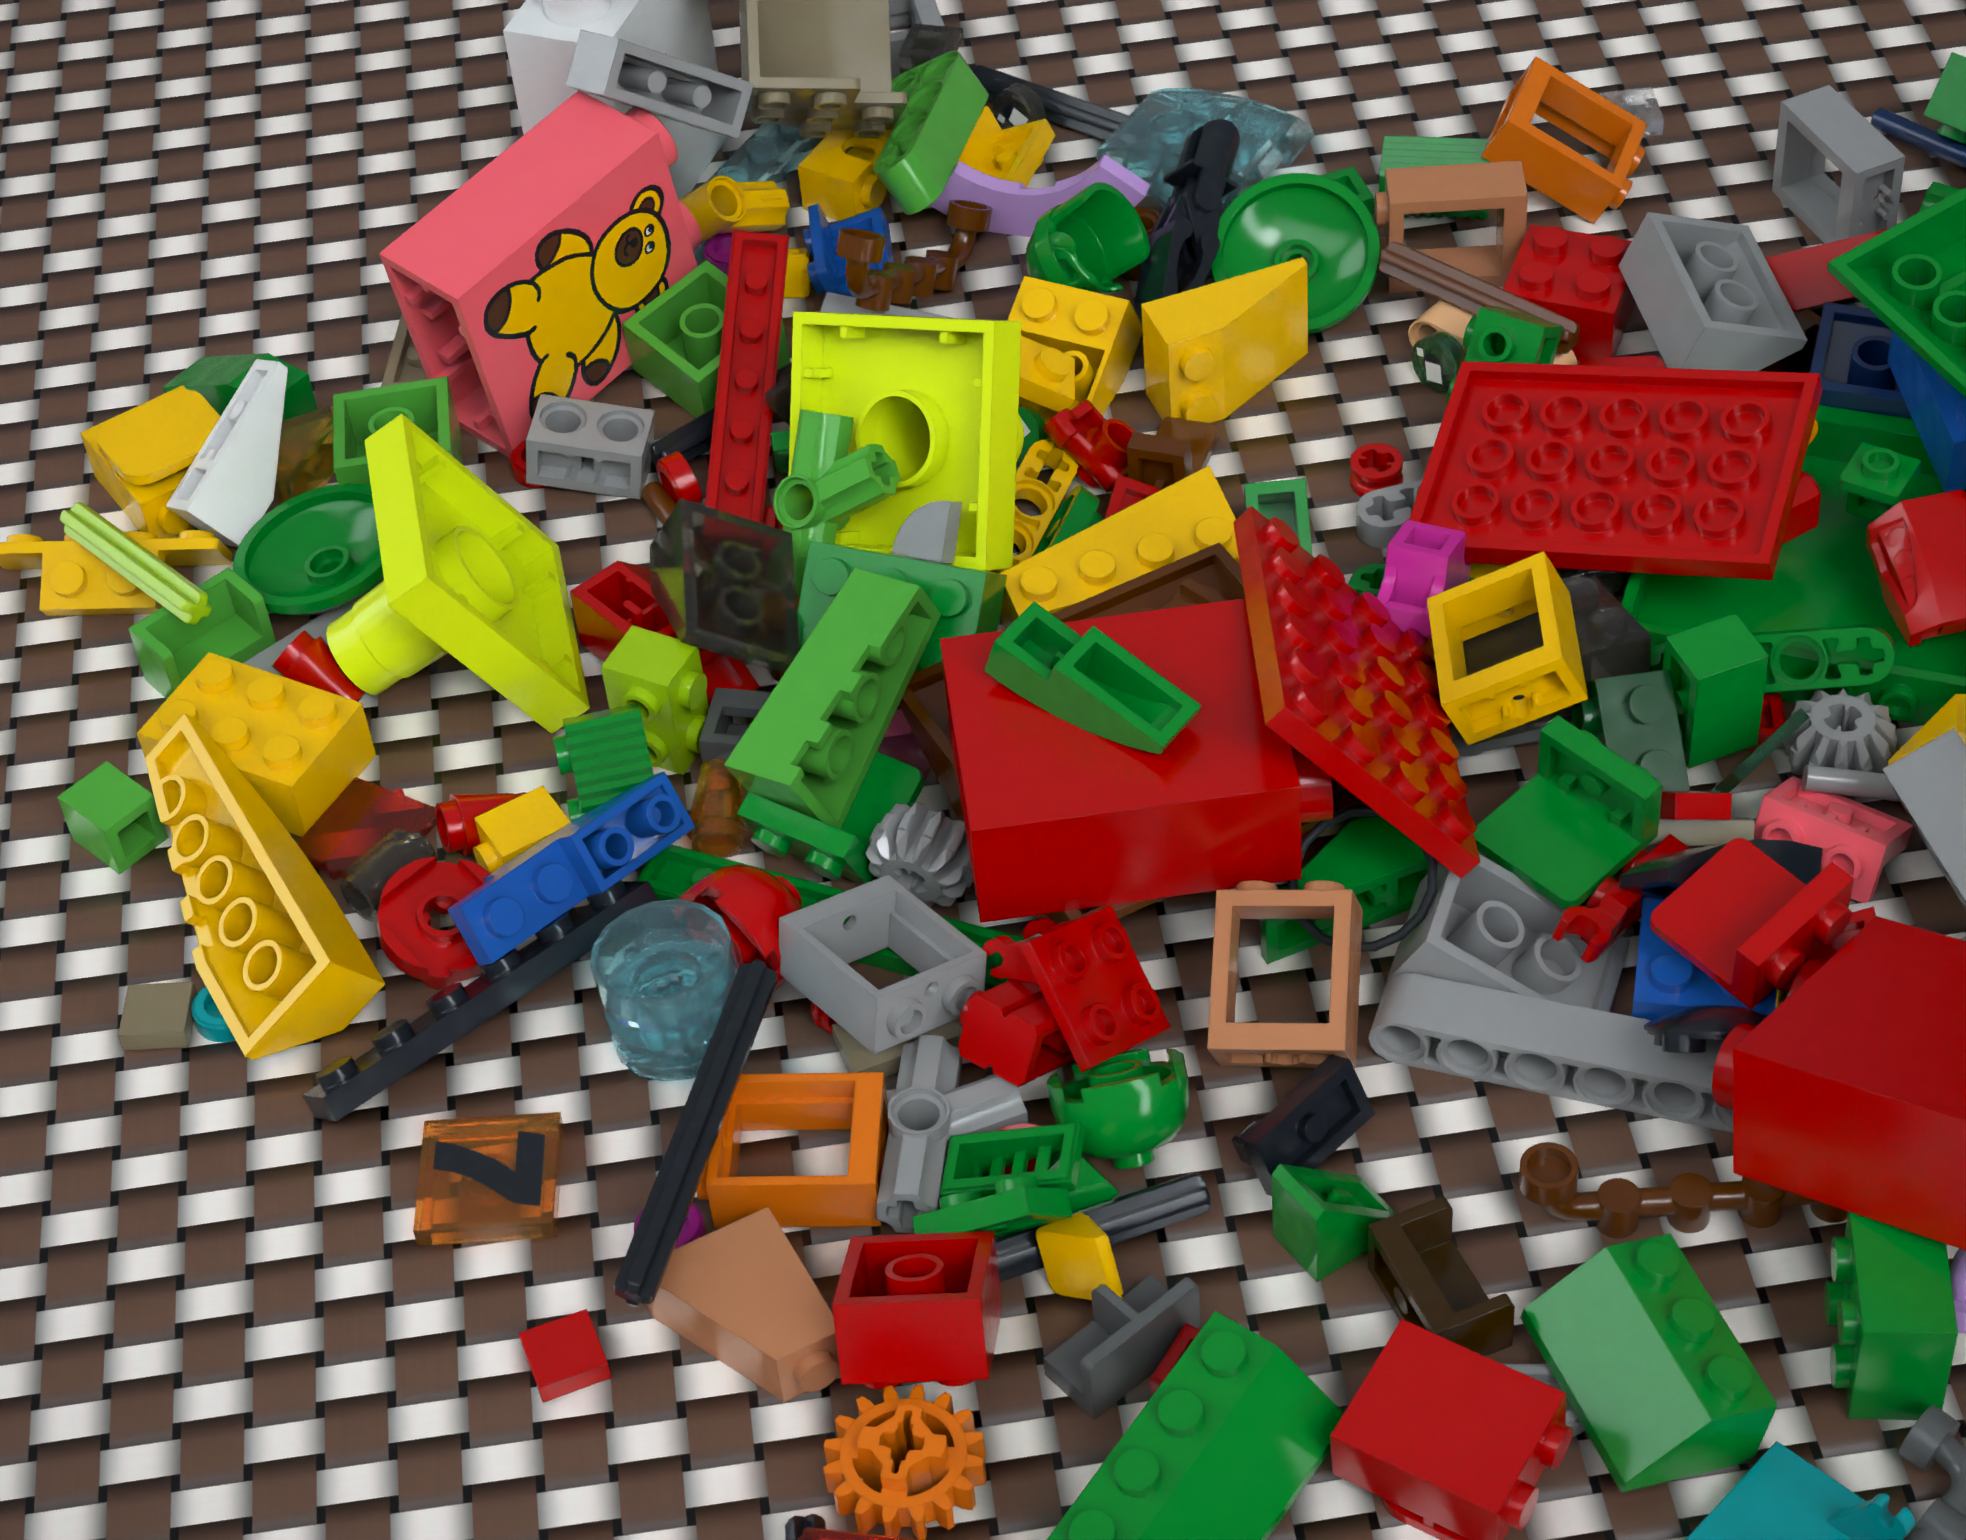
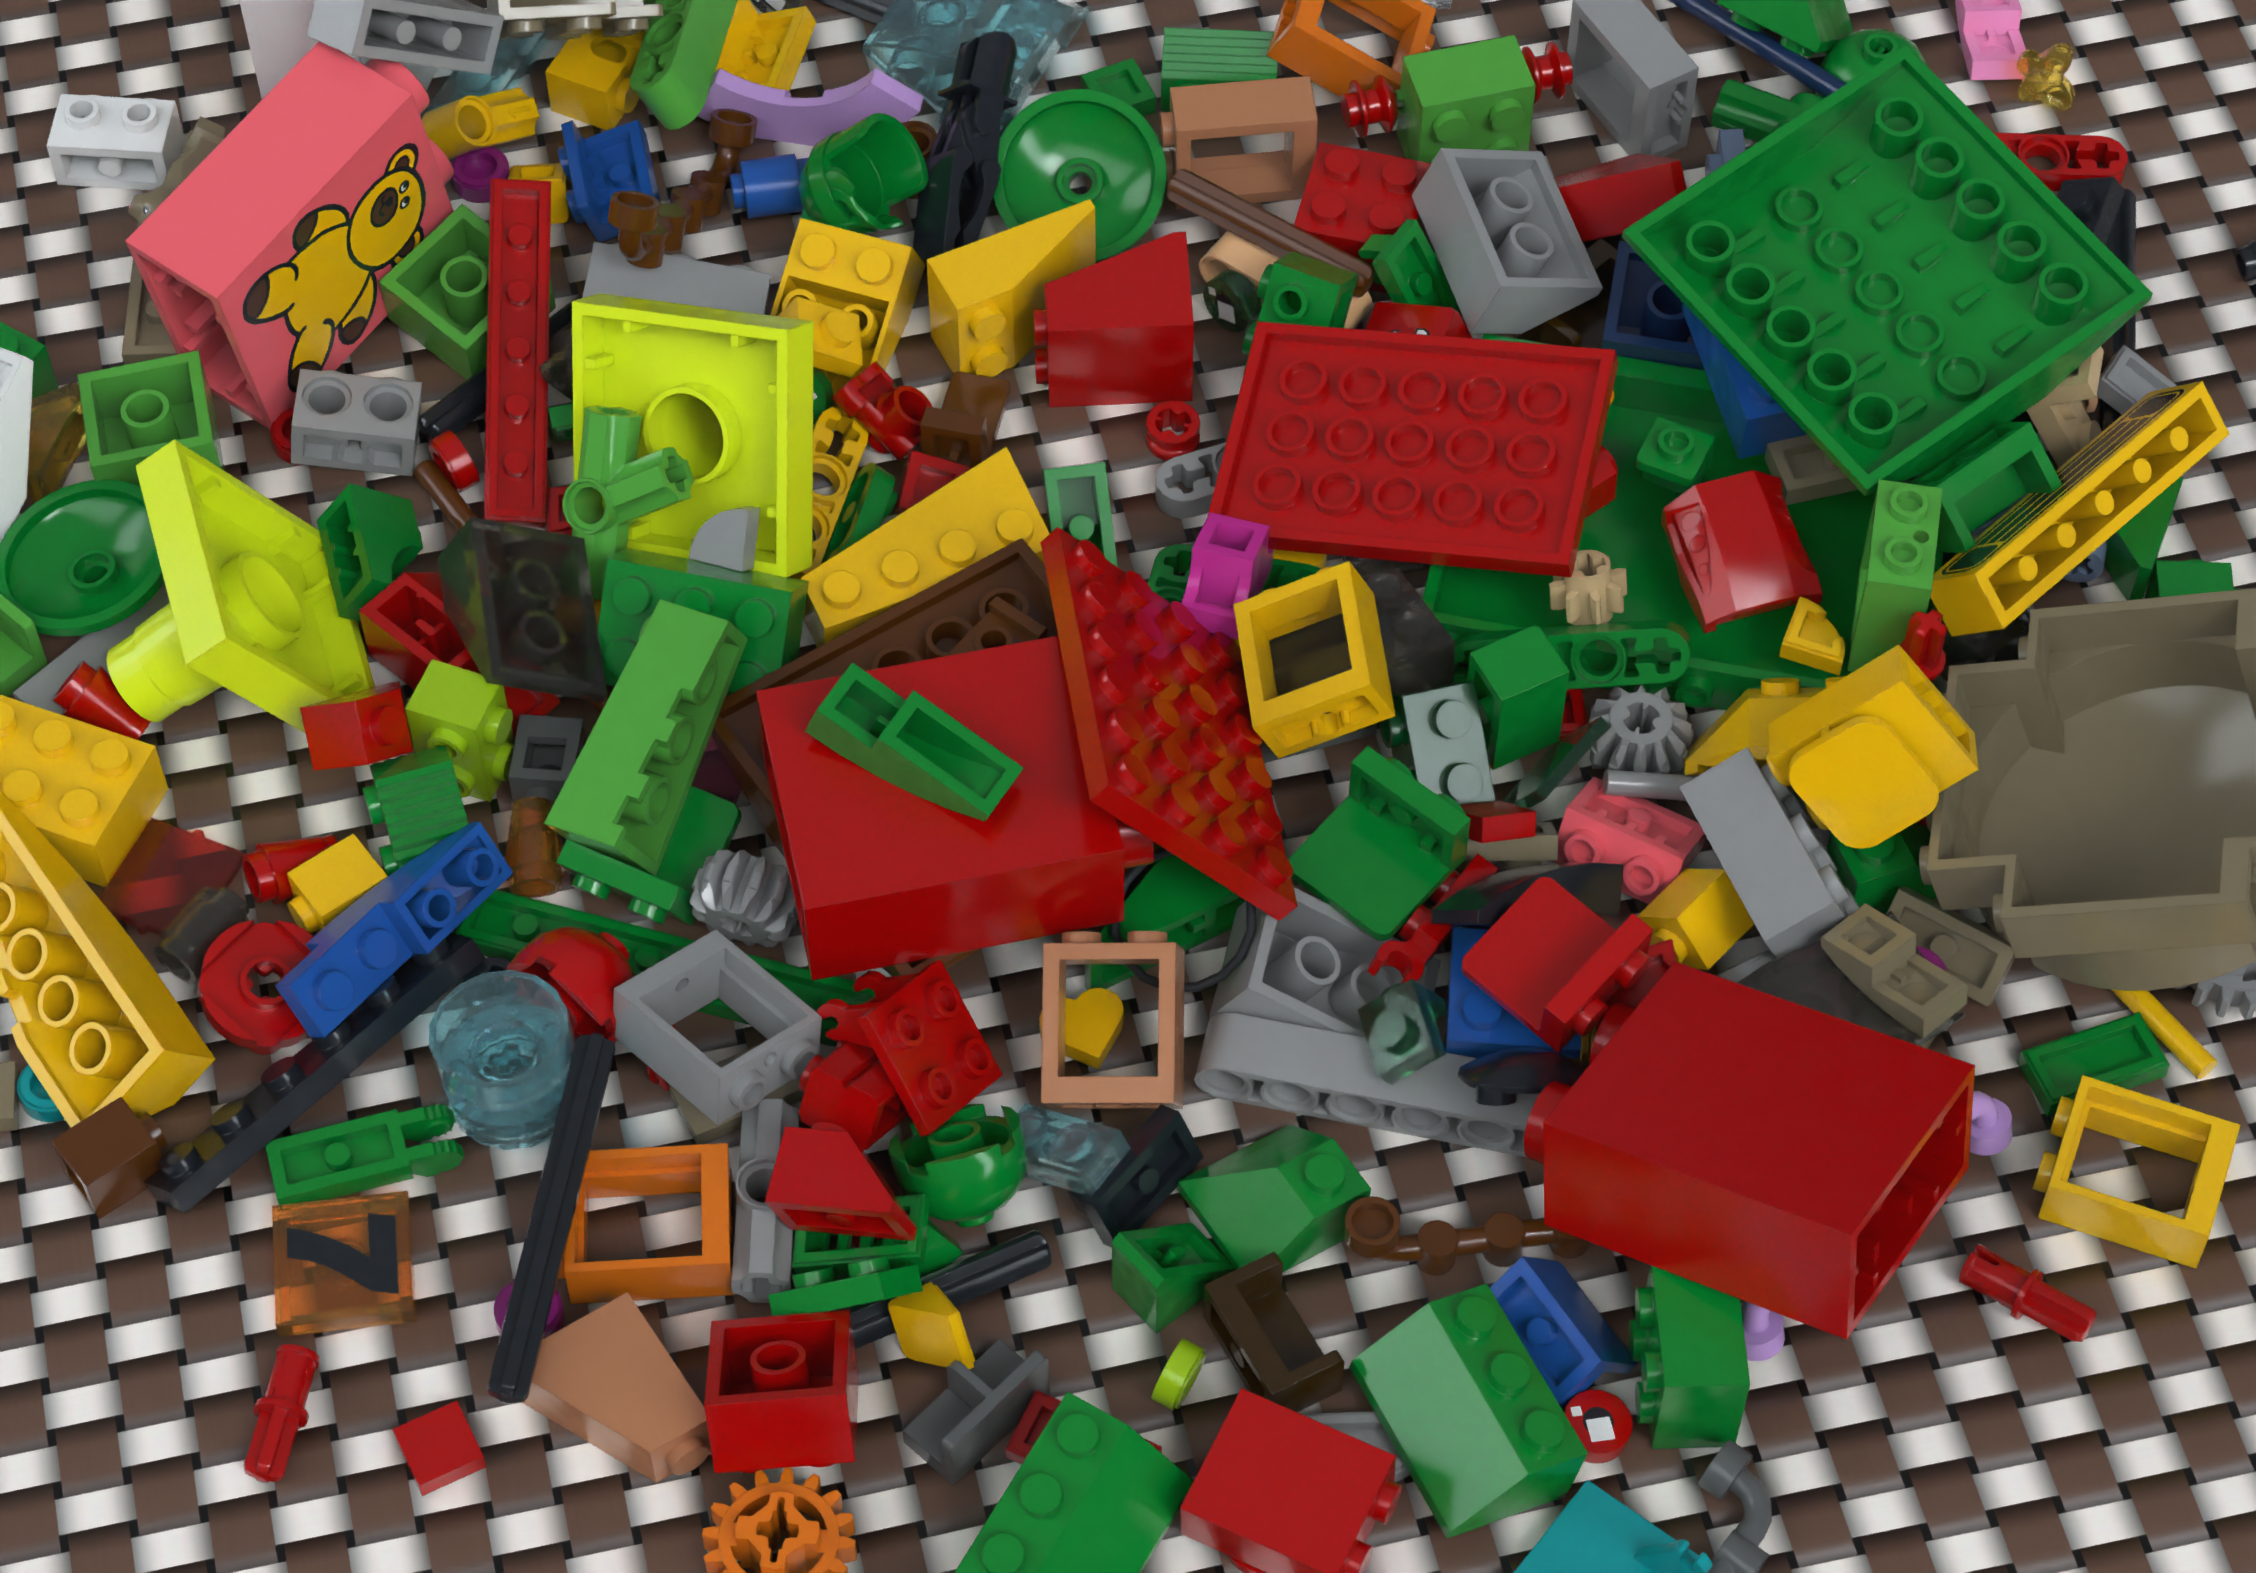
camera: 10 degrees left, 10 degrees up
none -> white brick [47,94,185,190]
none -> reddish brown brick [52,1097,168,1219]
none -> red axle [243,1344,320,1483]
none -> green hinge [265,1104,465,1212]
none -> red slope [300,681,413,771]
none -> green arch [316,483,423,622]
none -> blue brick [730,153,808,219]
none -> red slope [764,1122,917,1241]
none -> clear light blue plate [1017,1103,1131,1197]
none -> red slope [1033,231,1194,408]
none -> yellow tile [1039,988,1124,1070]
none -> lime tile [1151,1338,1207,1411]
none -> green slope [1177,1124,1371,1272]
none -> bright green brick [1341,35,1573,163]
none -> clear green bracket [1357,979,1448,1085]
none -> green plate [1358,219,1461,314]
none -> blue panel [1490,1256,1637,1408]
none -> tan gear [1549,550,1627,625]
none -> red tile [1564,1390,1633,1464]
none -> yellow brick [1637,868,1754,970]

